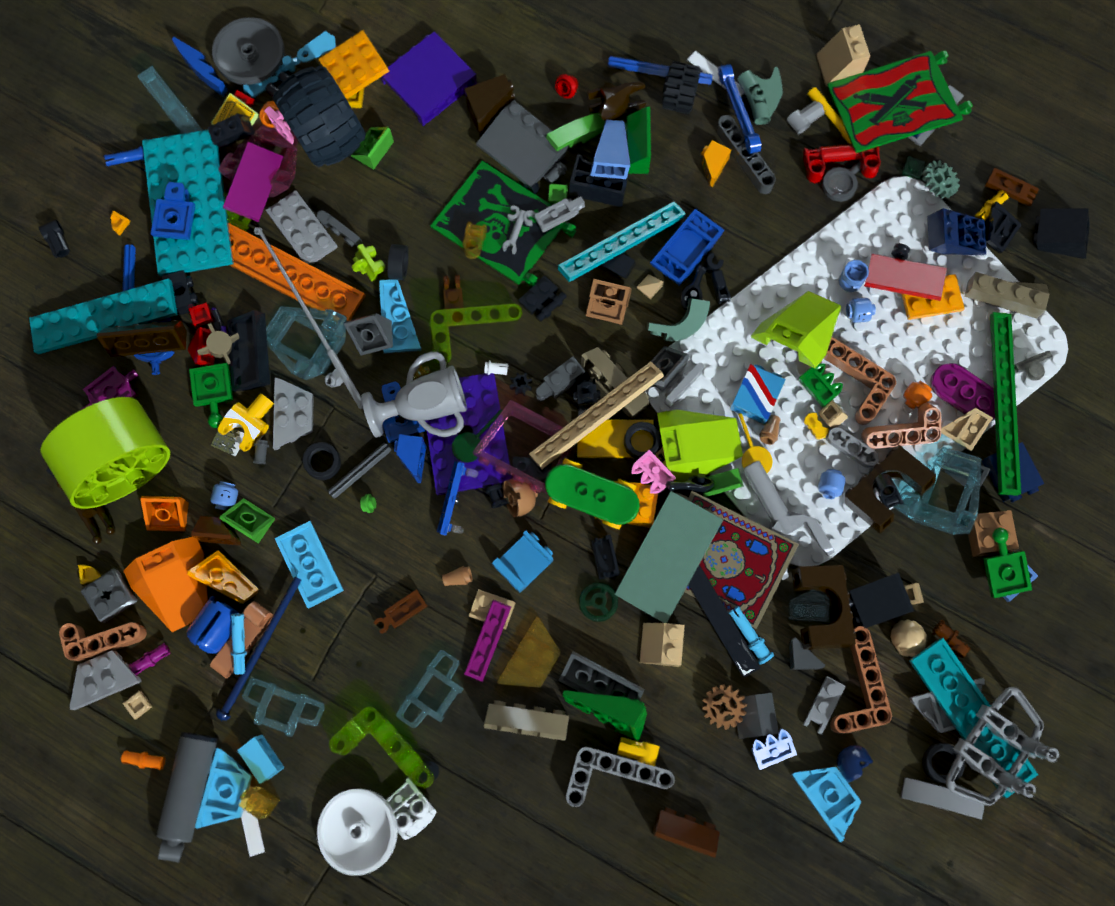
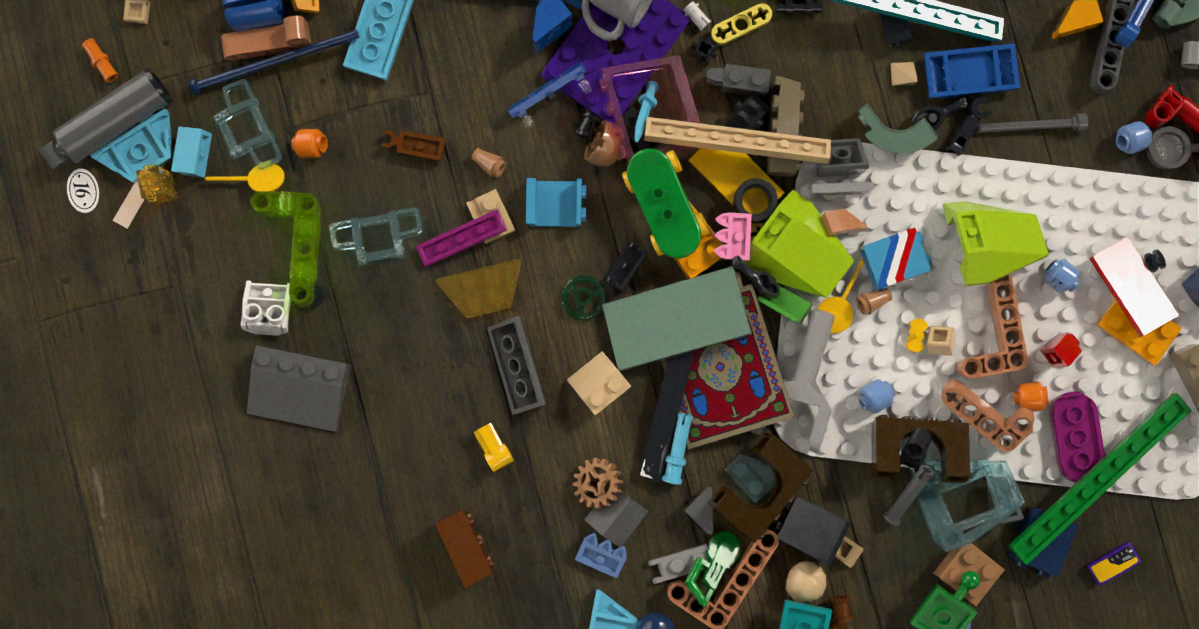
camera: 45 degrees right, 10 degrees up
medium azure axle [231,613,247,674] -> none
white dish [317,789,397,875] -> none
bright green plate [360,494,377,513] -> none
dark green piece [452,410,503,463] -> none
dark tan wedge [484,700,569,741] -> none
green wedge [562,690,647,742] -> none
light grey beam [566,747,675,807] -> none
medium nougat brick [586,279,632,325] -> none
green plate [798,363,843,407] -> none
light grey beam [827,427,879,468] -> none
medium blue wheel [839,260,869,292] -> none
tan wing [941,408,993,451] -> none
clear smoke tile [1014,351,1053,381] -> none
none -> white sticker [67,169,99,213]
none -> yellow piece [205,163,285,193]
none -> dark grey slope [247,346,351,432]
none -> orange head [291,129,328,158]
none -> medium azure sword [635,81,659,142]
none -> green piece [685,531,742,607]
none -> light yellow beam [711,3,772,46]
none -> nougat slope [822,209,867,236]
none -> dark grey pin [883,465,934,526]
none -> dark grey piece [976,113,1088,133]
none -> red slope [1039,332,1082,368]
none -> slope [1087,541,1142,586]
none -> medium blue head [1116,121,1152,154]

